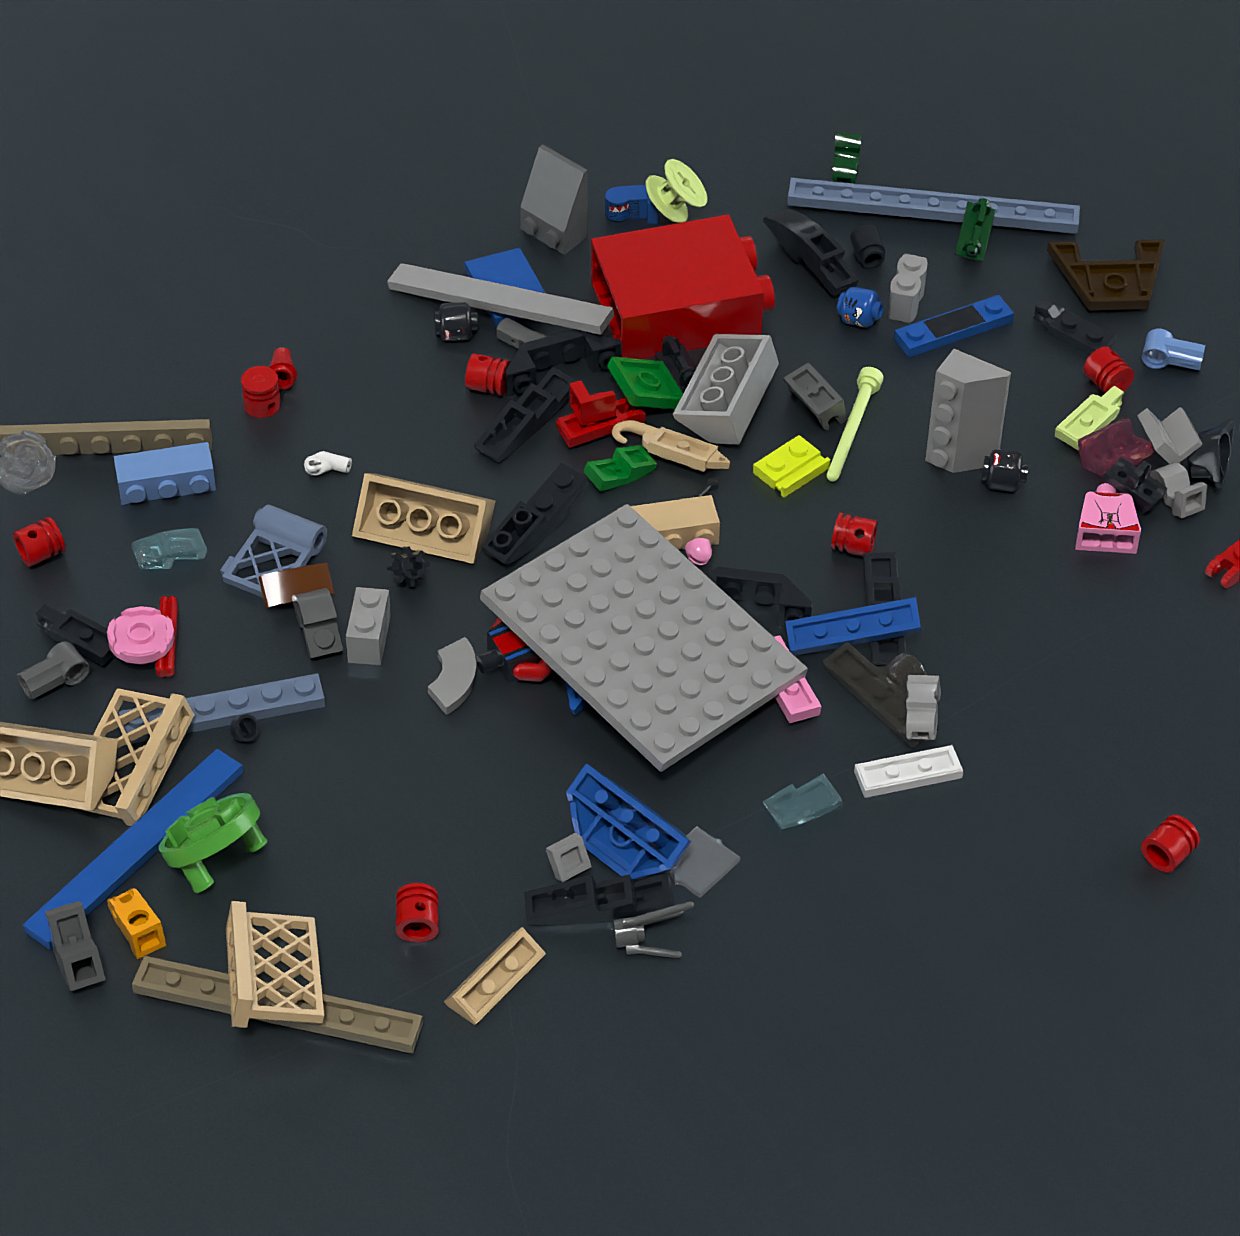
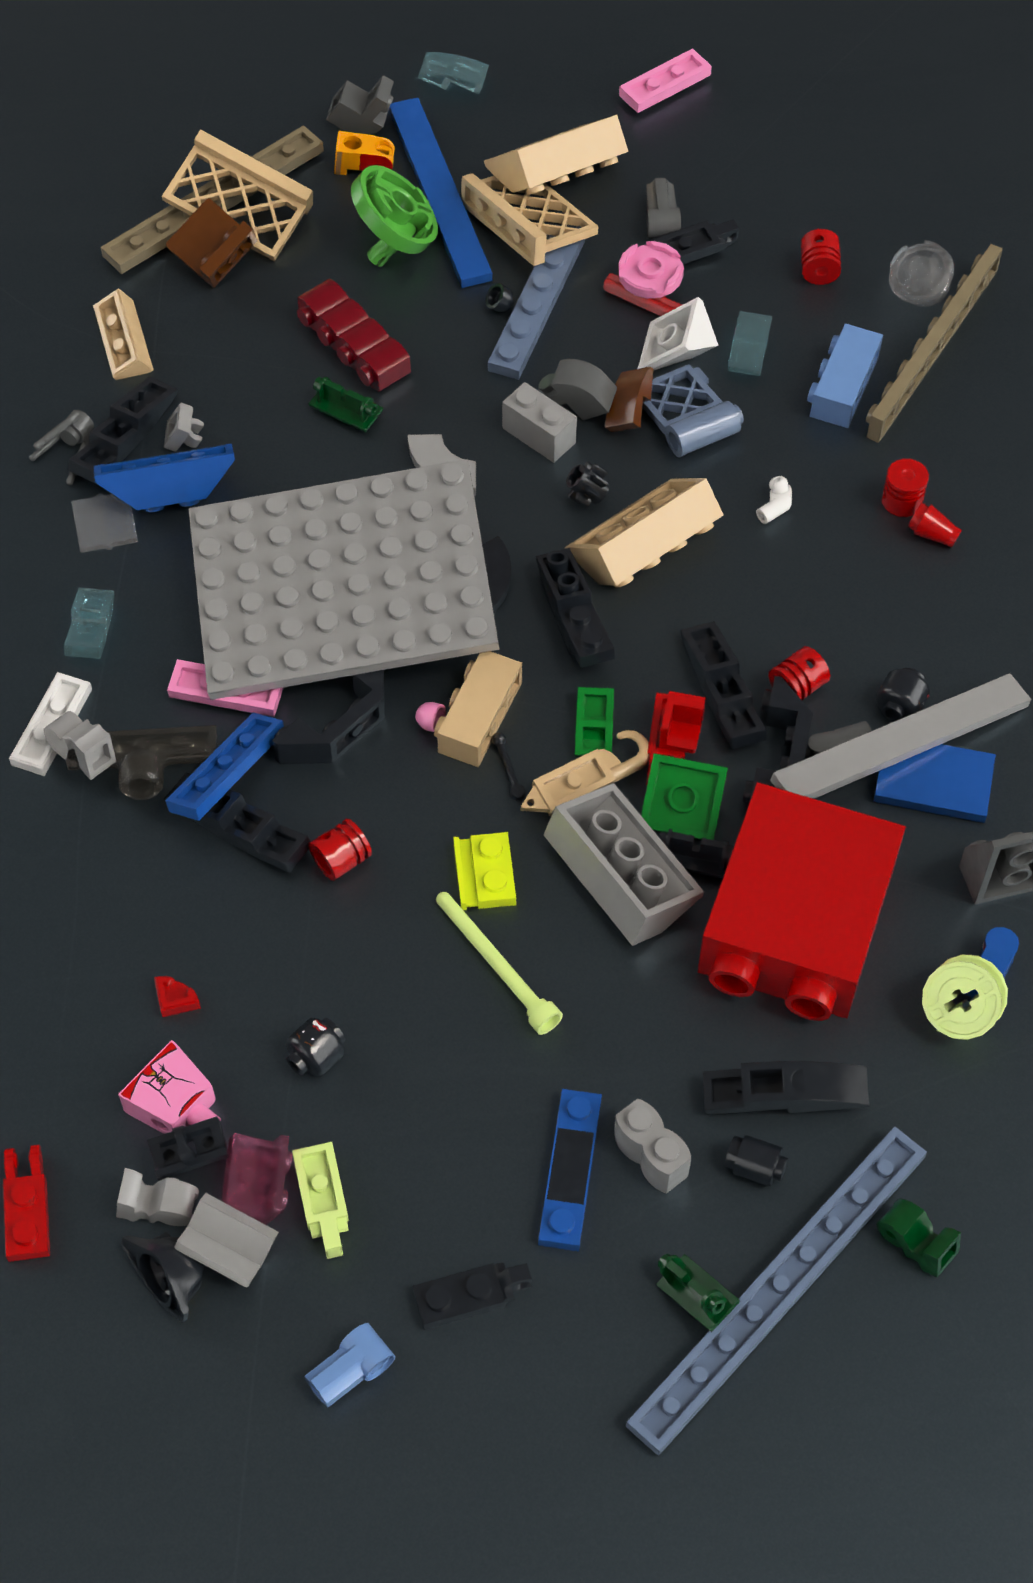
camera: 125 degrees right, 10 degrees up
red piece [396,883,438,943] -> none
dark grey hinge [783,362,847,430] -> none
blue head [837,287,884,328] -> none
light grey slope [925,349,1011,473] -> none
dark brown wing [1047,239,1165,310] -> none
red piece [1083,346,1135,394] -> none
none -> red tile [154,976,201,1017]
none -> reddish brown bracket [166,198,257,289]
none -> dark red brick [297,279,411,392]
none -> dark green hinge [308,377,384,432]
none -> white slope [638,297,718,371]

